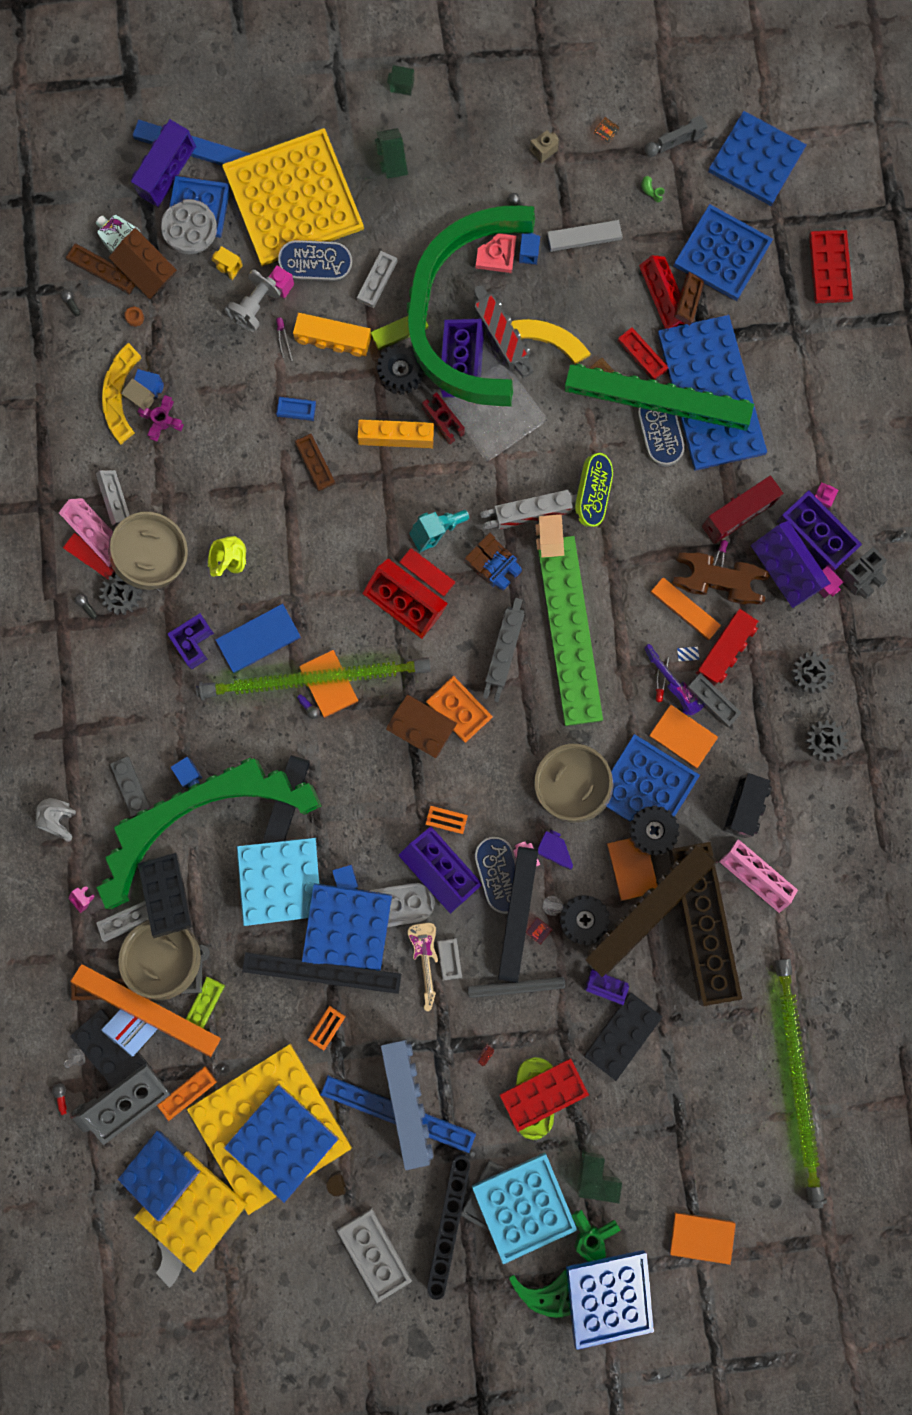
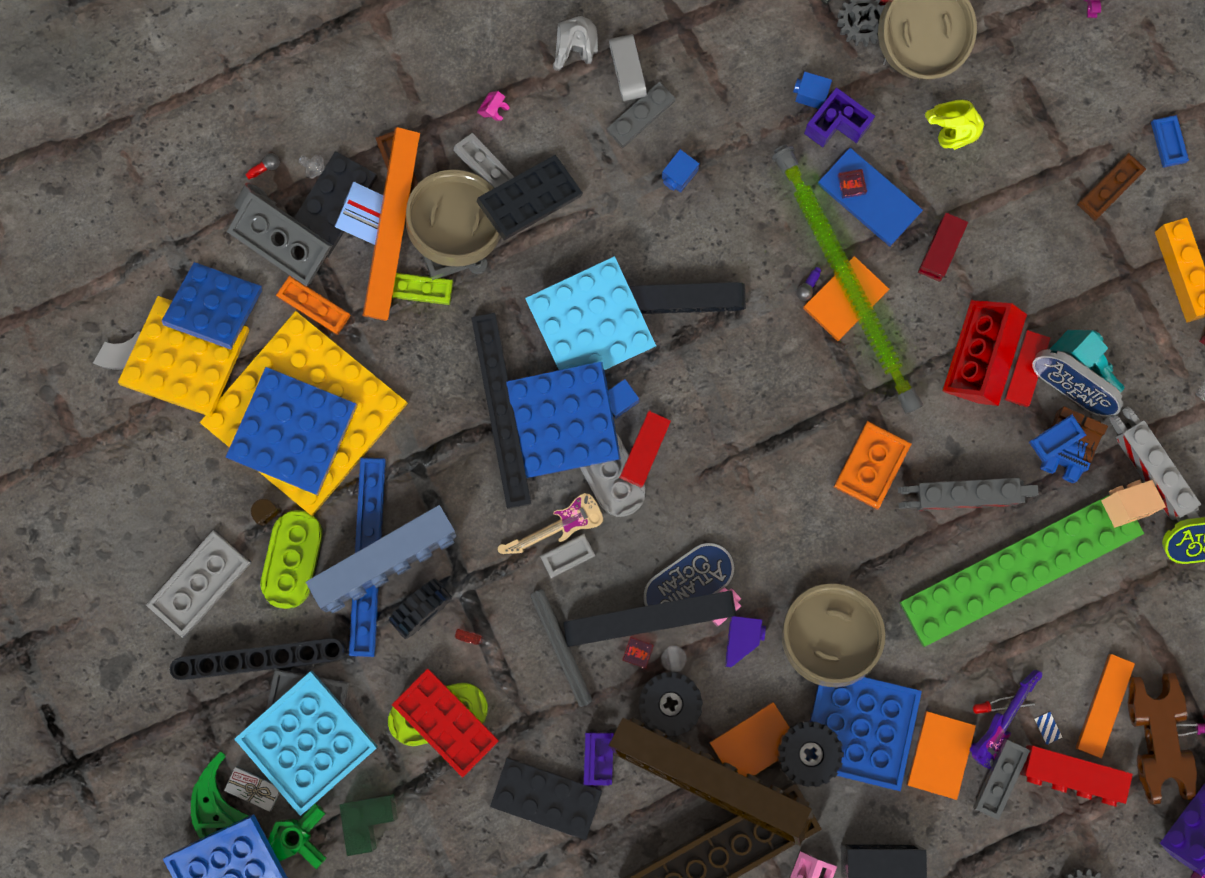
camera: 80 degrees right, 0 degrees up
green arch [97,758,322,909] -> none
orange tile [308,1006,346,1051] -> none
reddish brown slope [386,694,457,758] -> none
dark purple slope [398,827,482,914] -> none
orange tile [425,806,468,834] -> none
none -> light grey tile [224,767,280,812]
none -> lime tile [260,510,323,609]
none -> black bush [388,578,452,639]
none -> light grey beam [609,34,647,101]
none -> red tile [619,411,671,488]
none -> blue brick [793,71,832,109]
none -> clear red tile [837,169,867,199]
none -> dark red piece [918,213,968,282]
none -> blue tile [1029,414,1086,462]
none -> tile [1033,349,1124,417]

